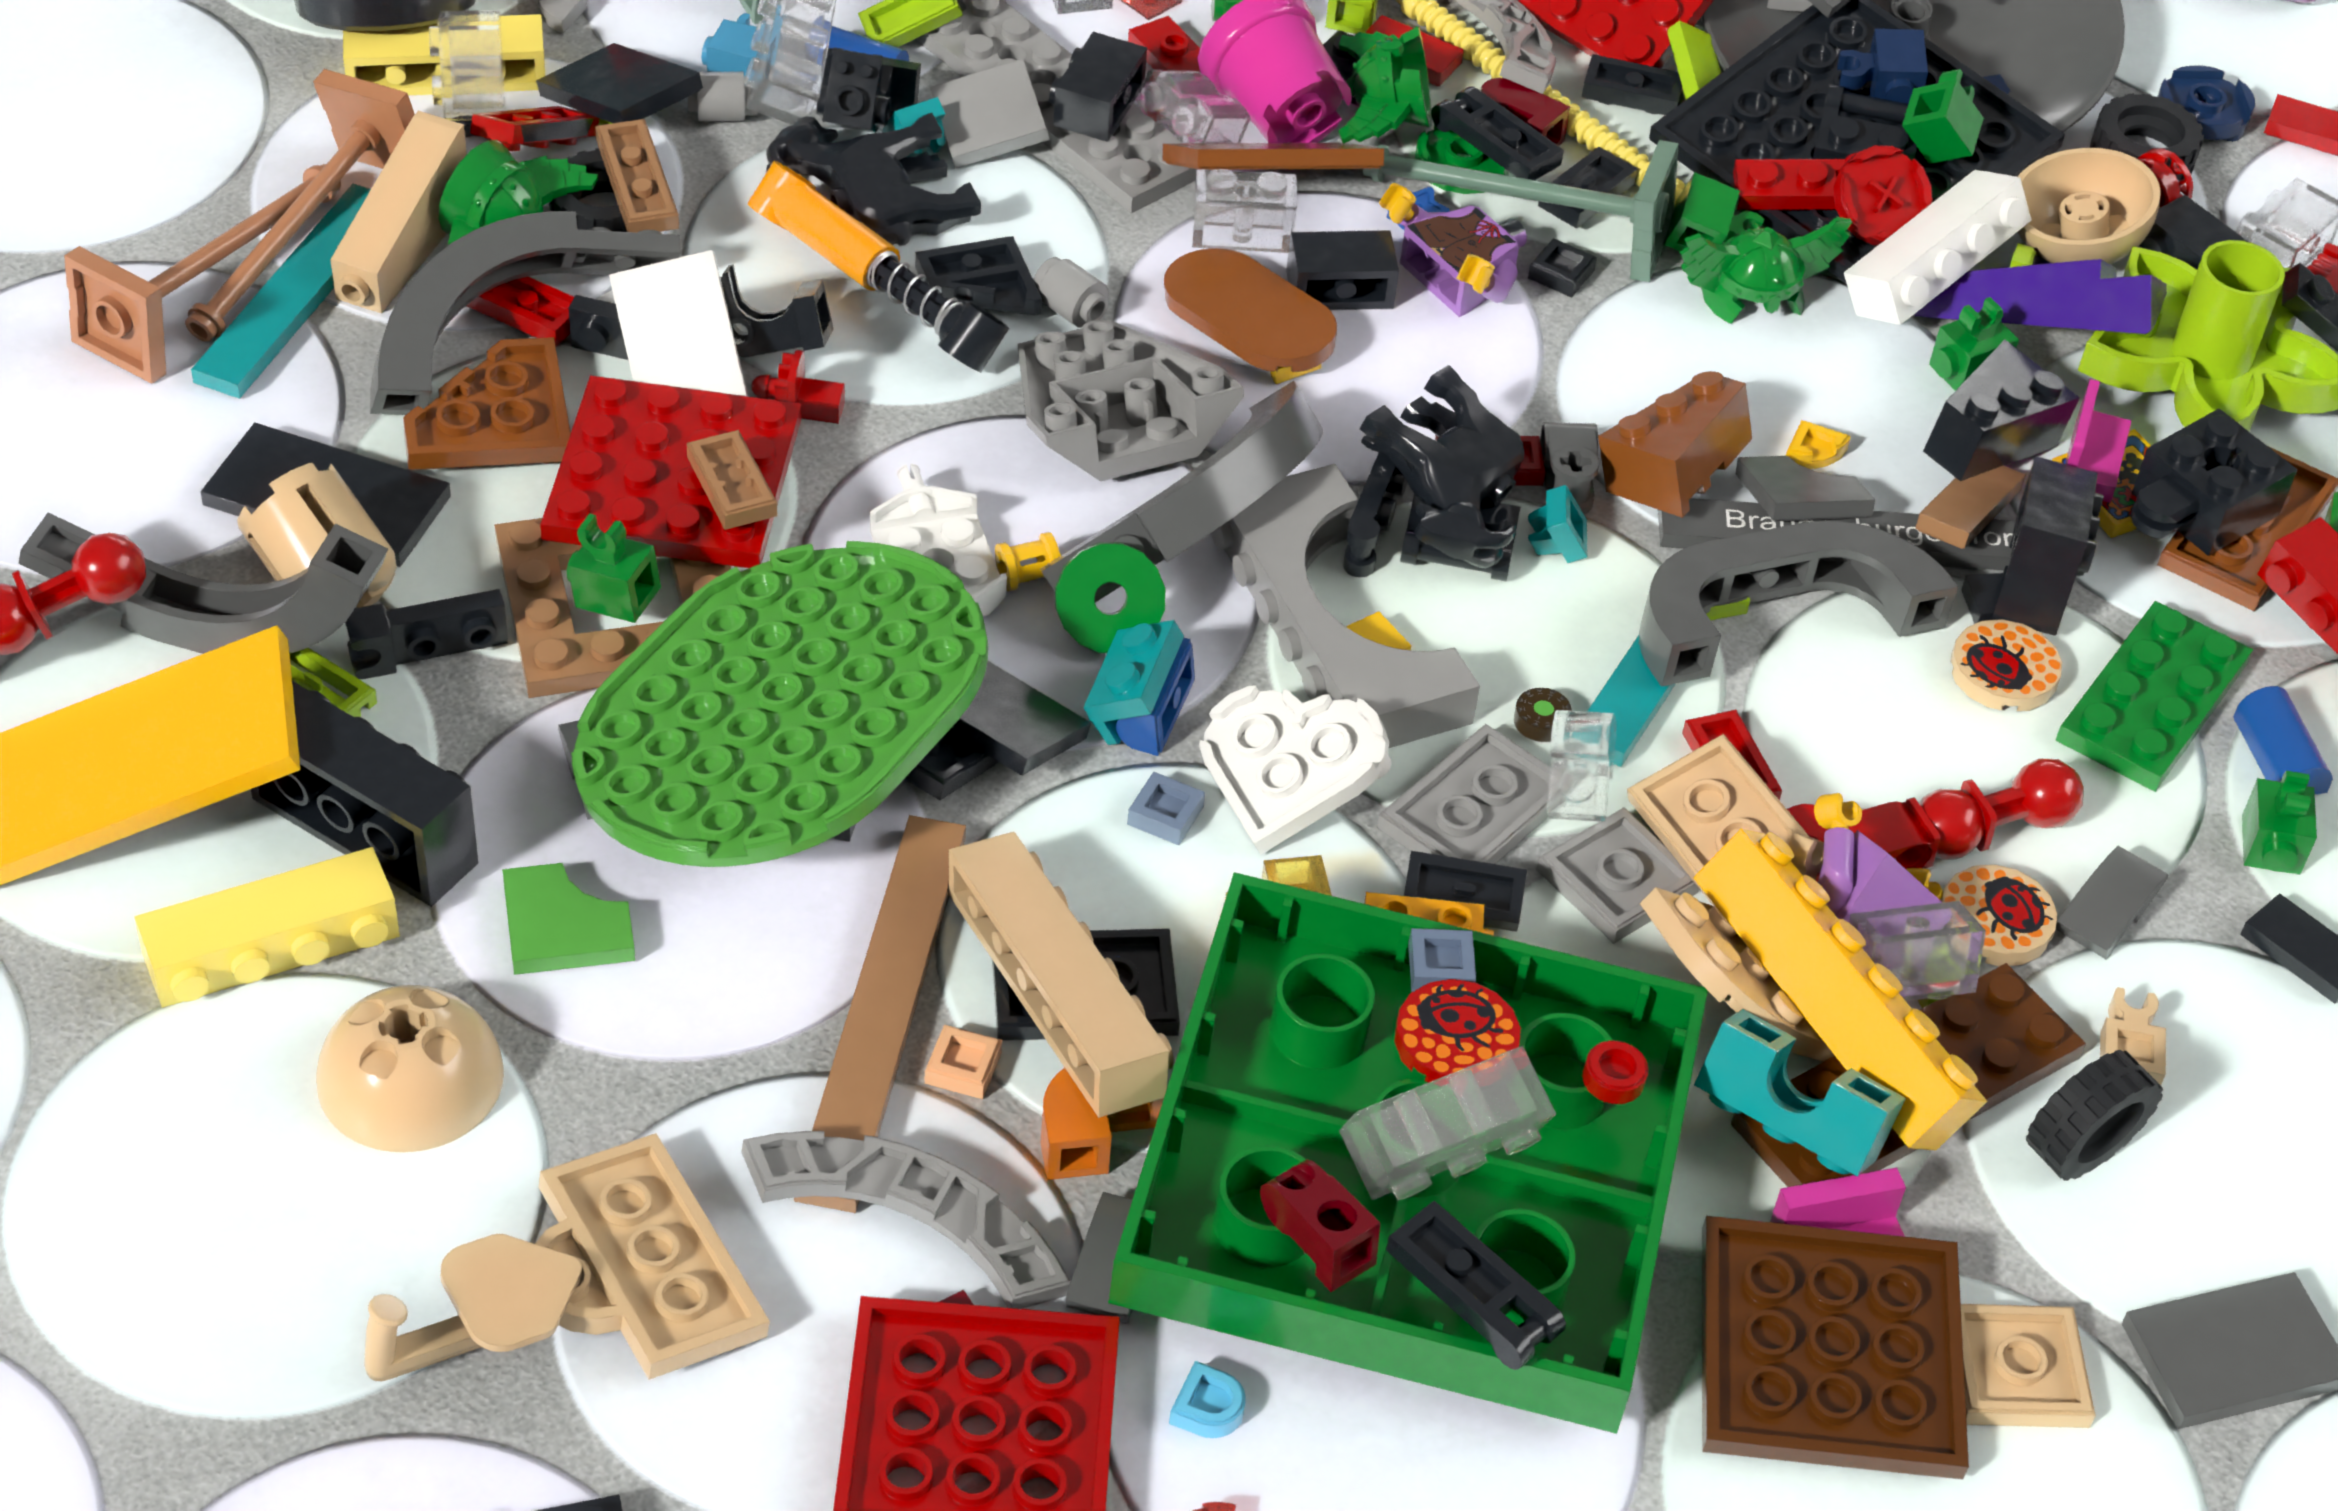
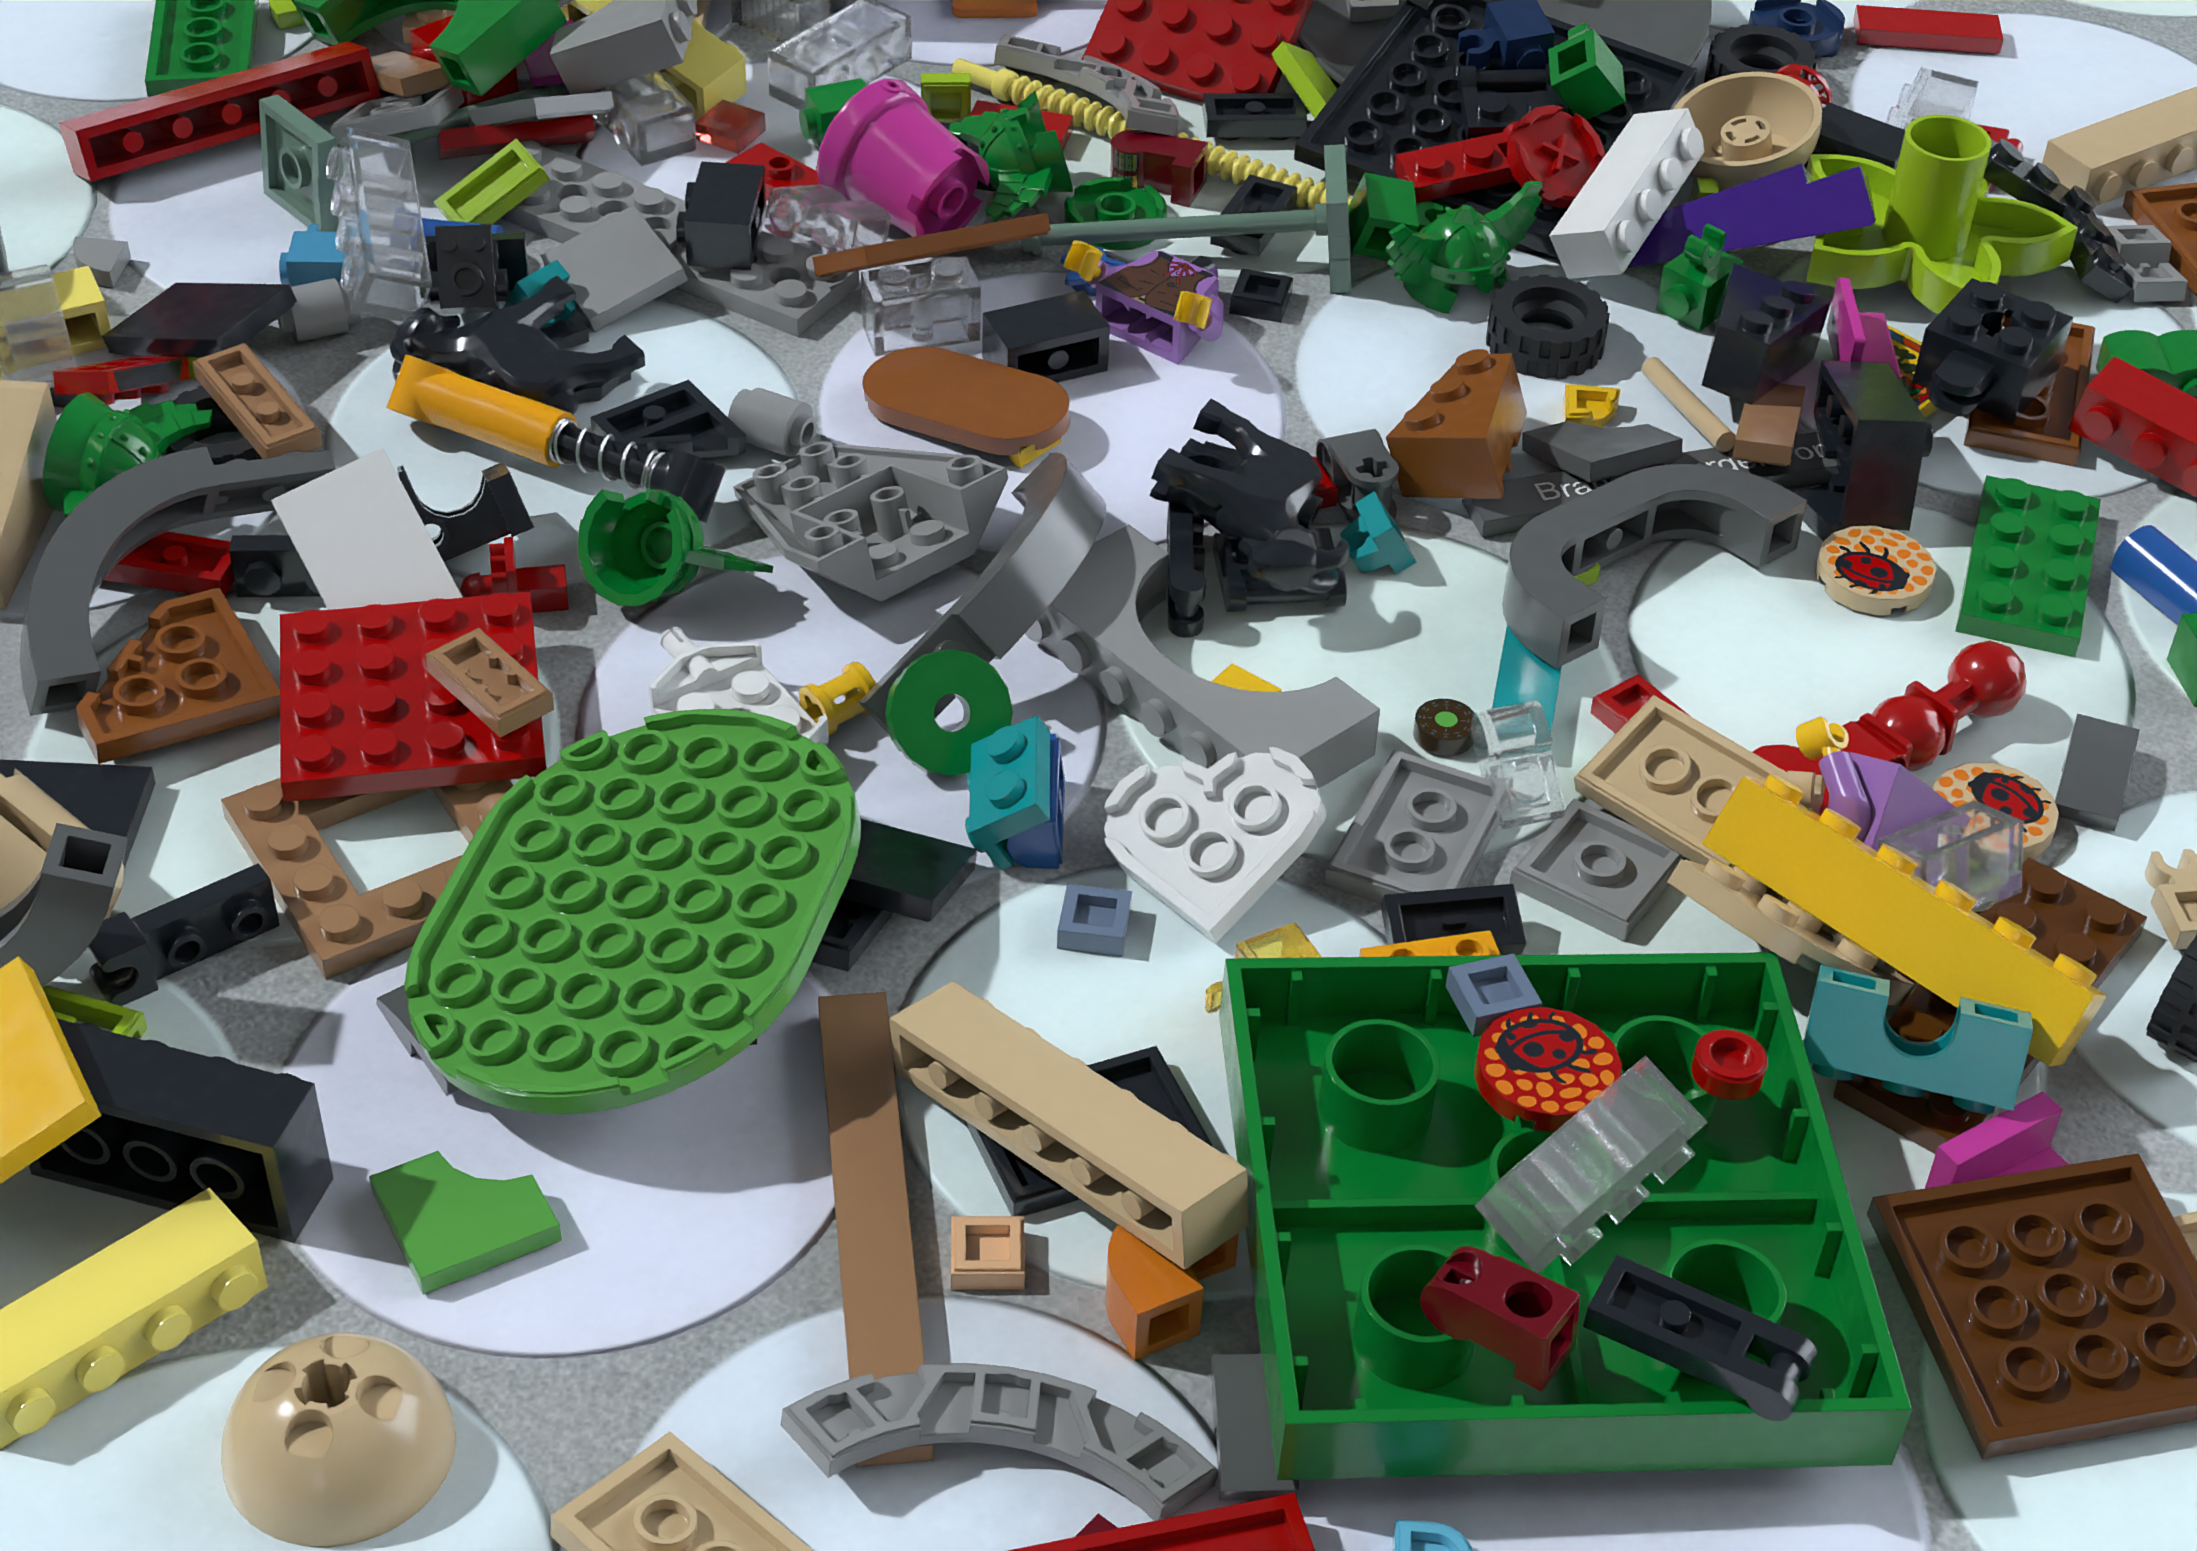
camera: 15 degrees left, 5 degrees down
green brick [567,514,661,623] -> none
black plate [1431,86,1564,180] -> none
none -> green helmet [578,488,774,606]
none -> black tyre [1486,275,1610,379]
none -> tan bar [1642,357,1736,452]

